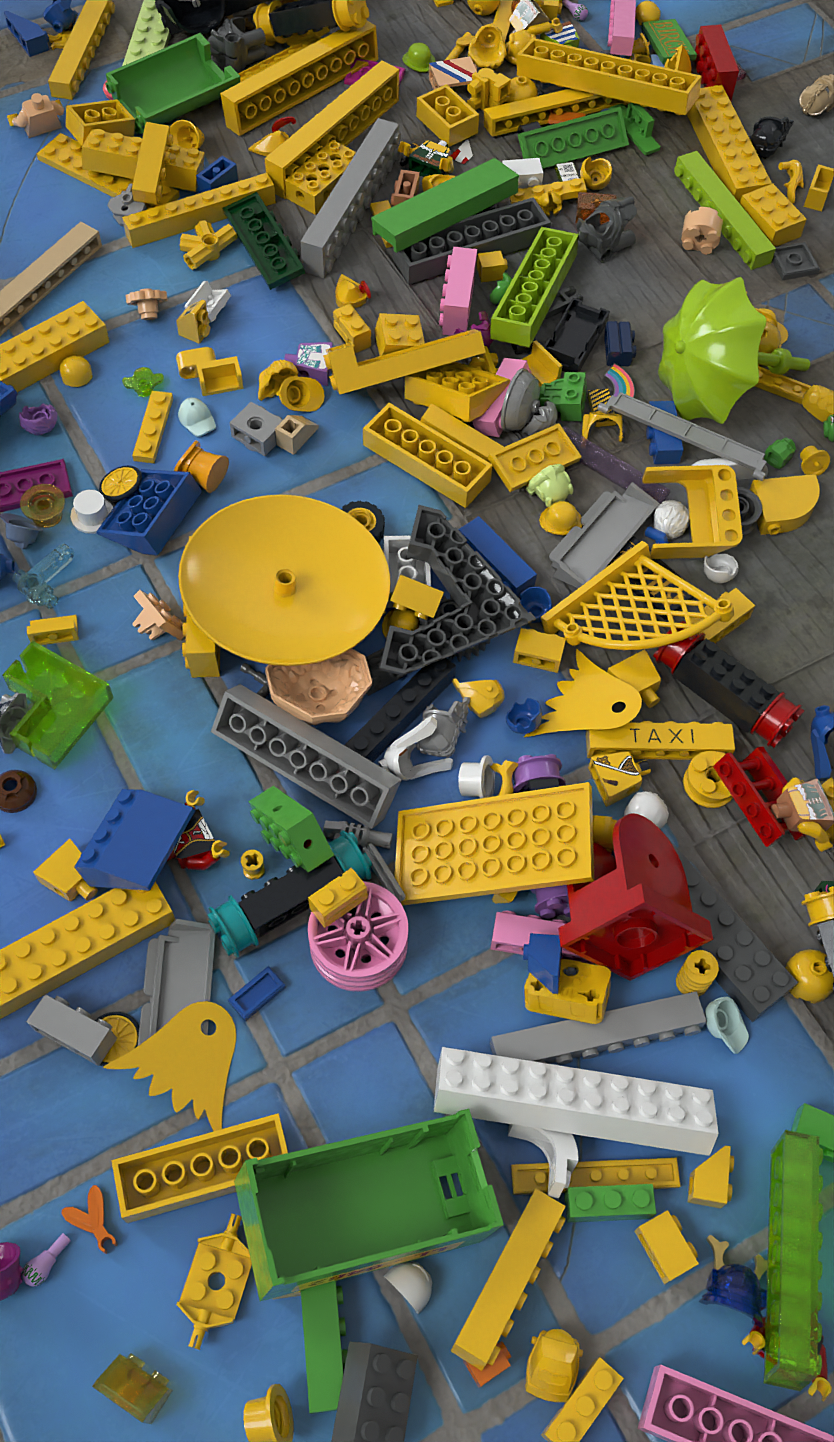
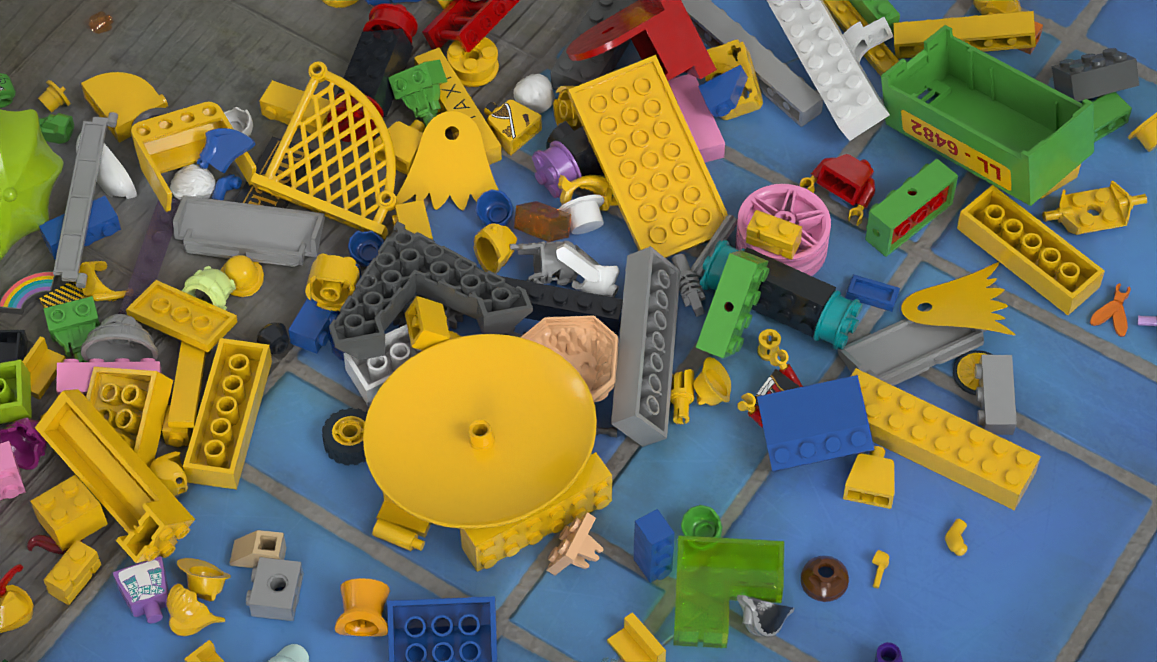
camera: 115 degrees left, 5 degrees down
none -> yellow helmet [150,451,188,496]
none -> blue arm [197,128,255,173]
none -> black cone [256,322,289,354]
none -> yellow brick [305,253,360,311]
none -> bright green brick [388,60,448,127]
none -> clear orange brick [514,201,571,242]
none -> blue brick [633,509,675,583]
none -> yellow arm [670,369,694,425]
none -> bright green hair [681,505,723,548]
none -> yellow piece [693,357,731,406]
none -> red torso [800,154,875,226]
none -> bright green brick [865,159,958,257]

